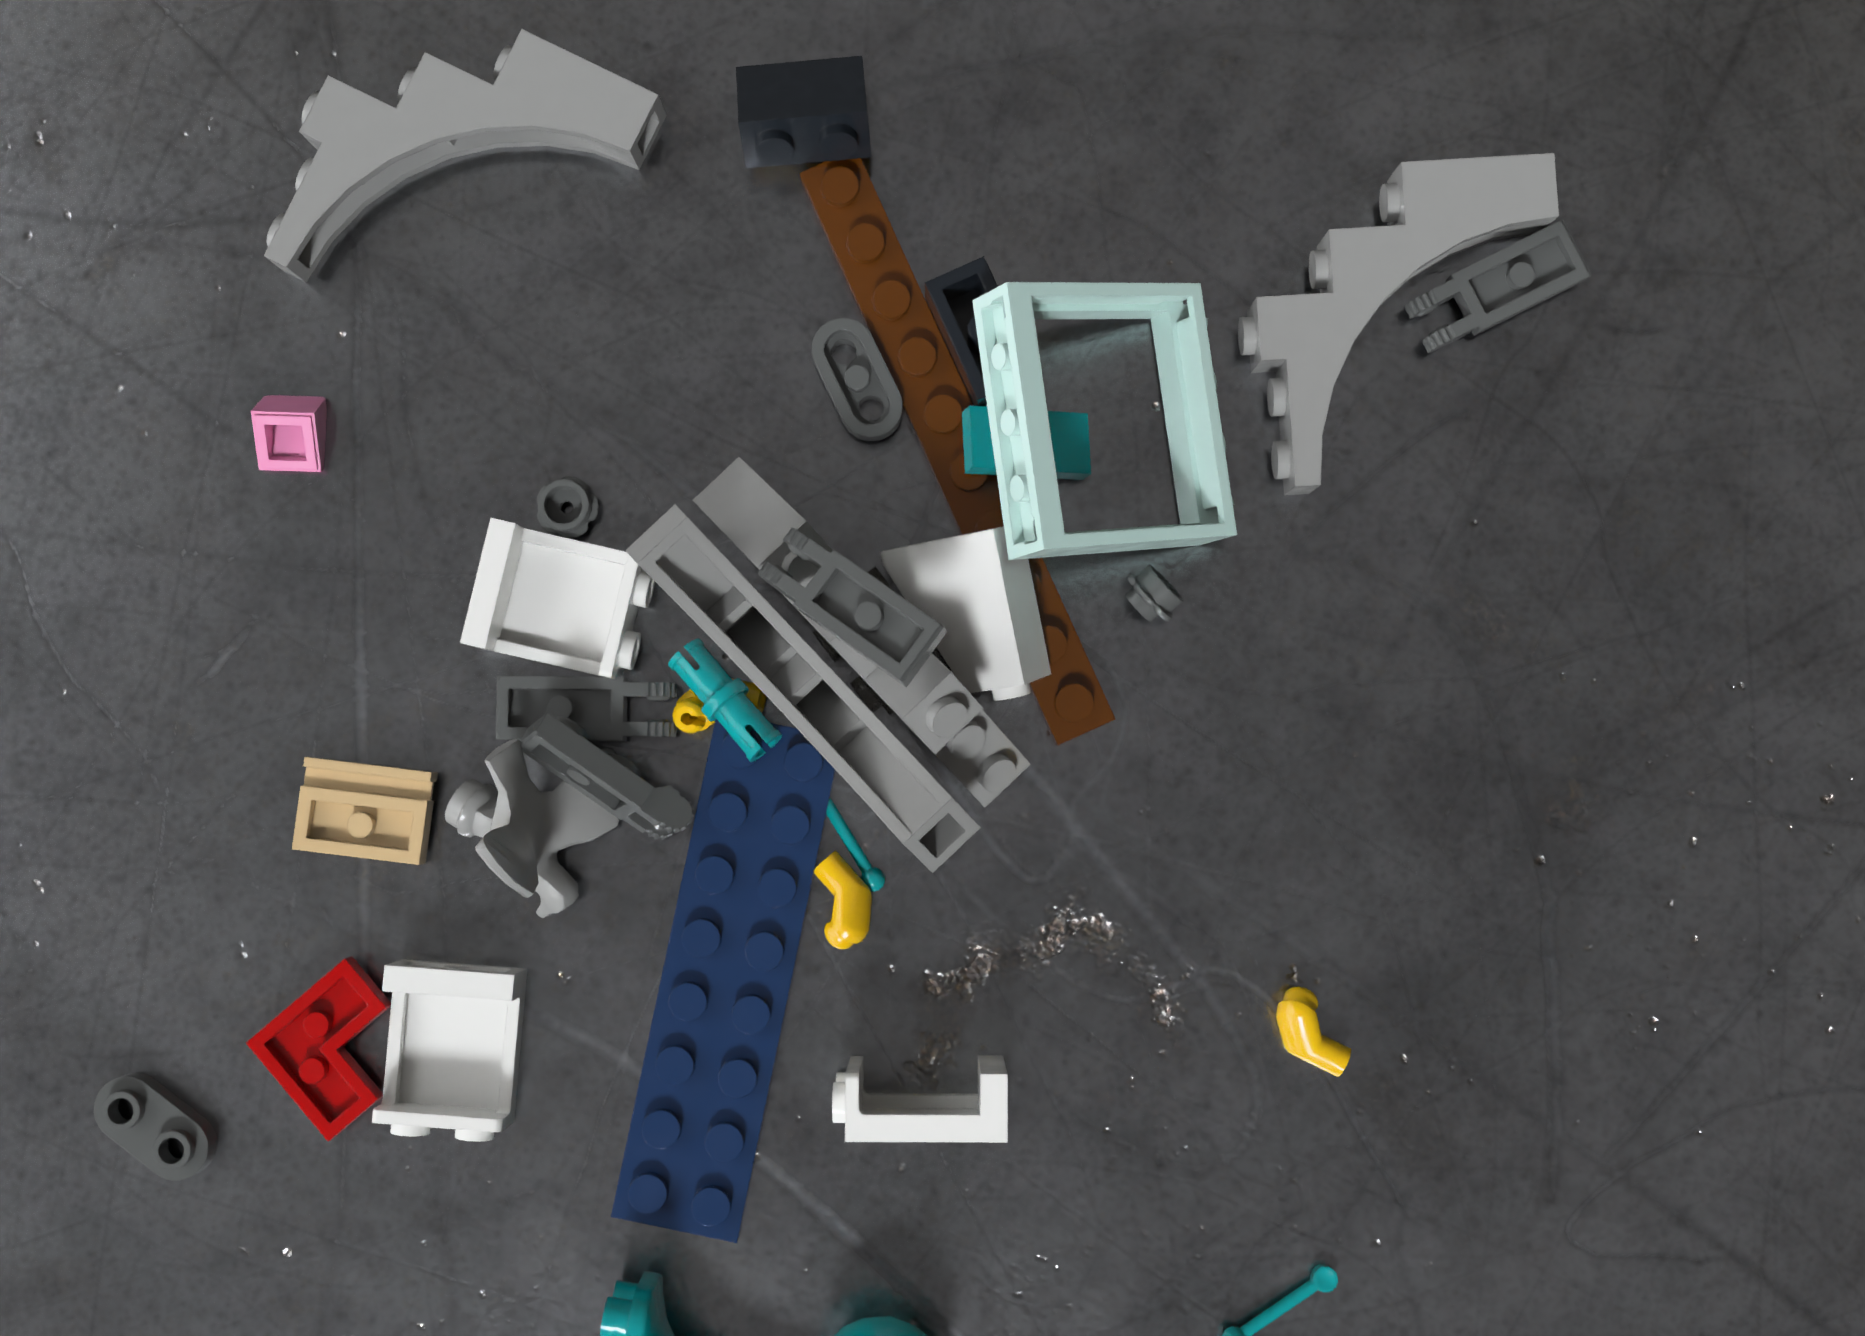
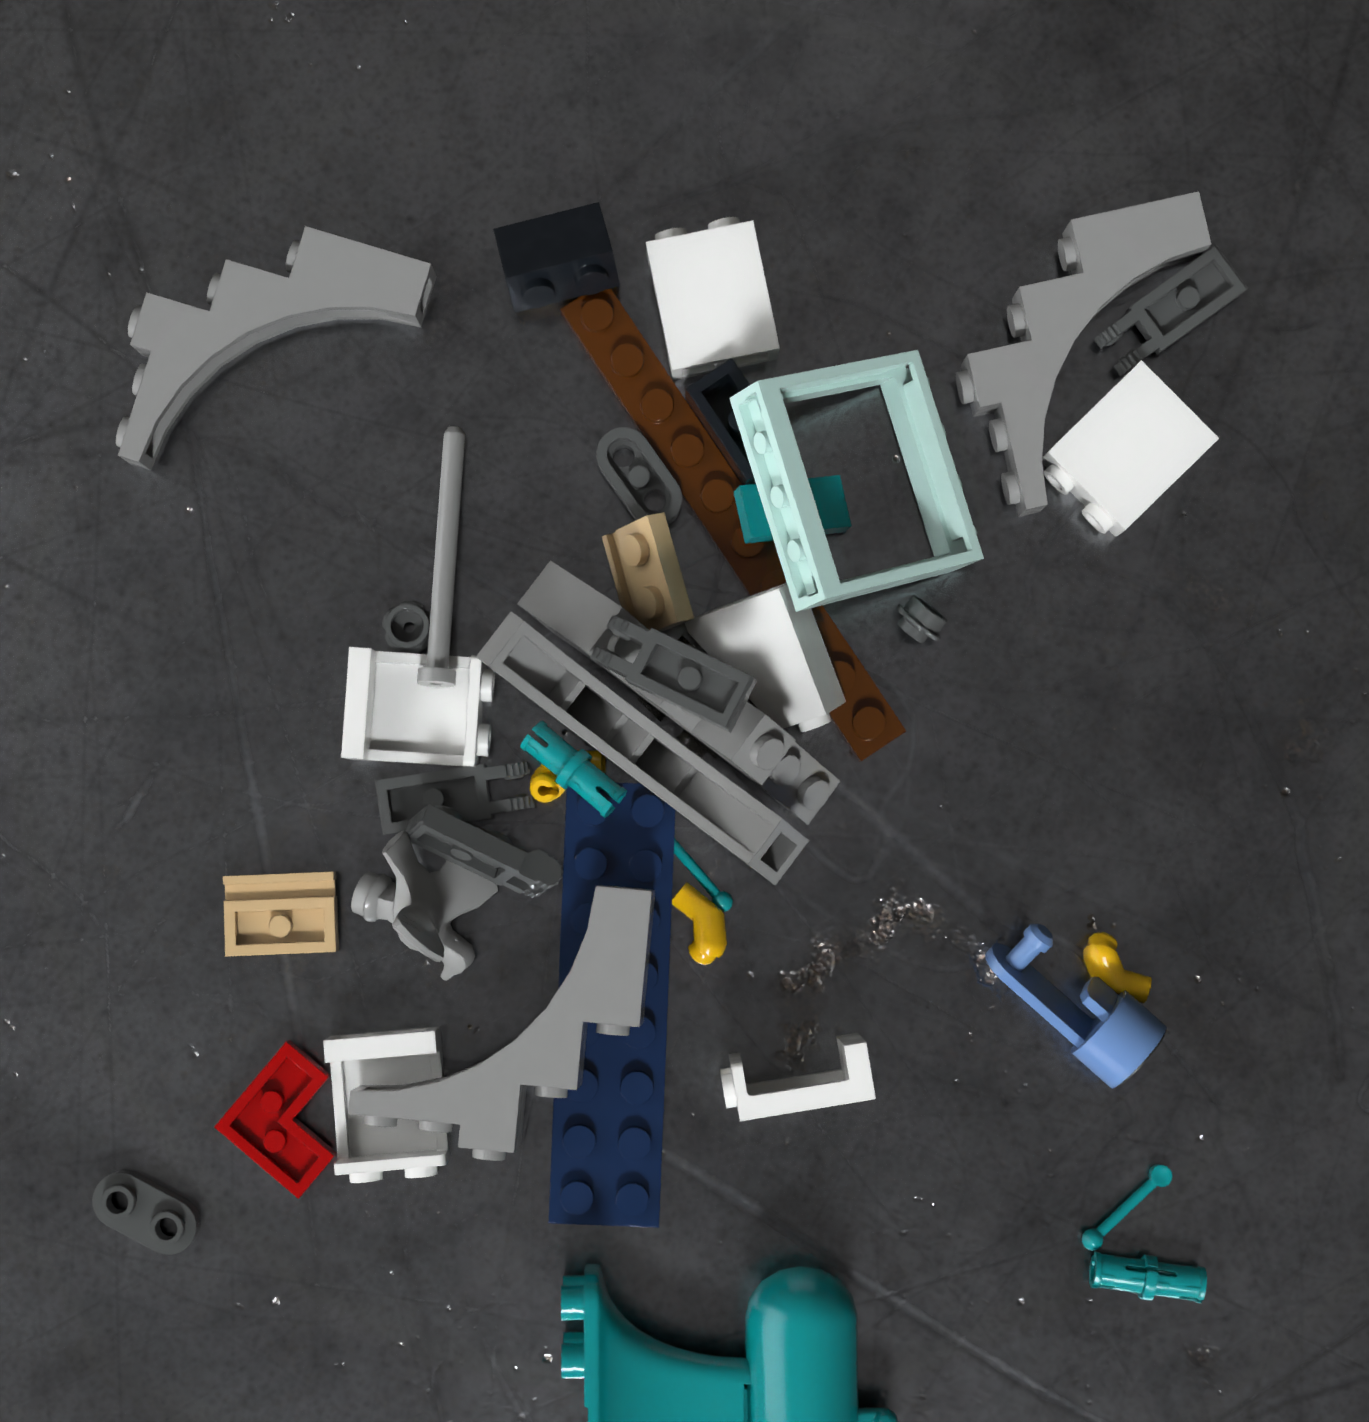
camera: 15 degrees left, 0 degrees up
bright pink slope [251,395,327,472] -> none
none -> light grey arch [348,885,656,1161]
none -> light grey bar [417,426,465,687]
none -> tan plate [602,512,694,632]
none -> white panel [646,217,780,380]
none -> medium blue piece [985,923,1167,1089]
none -> white panel [1042,360,1219,536]

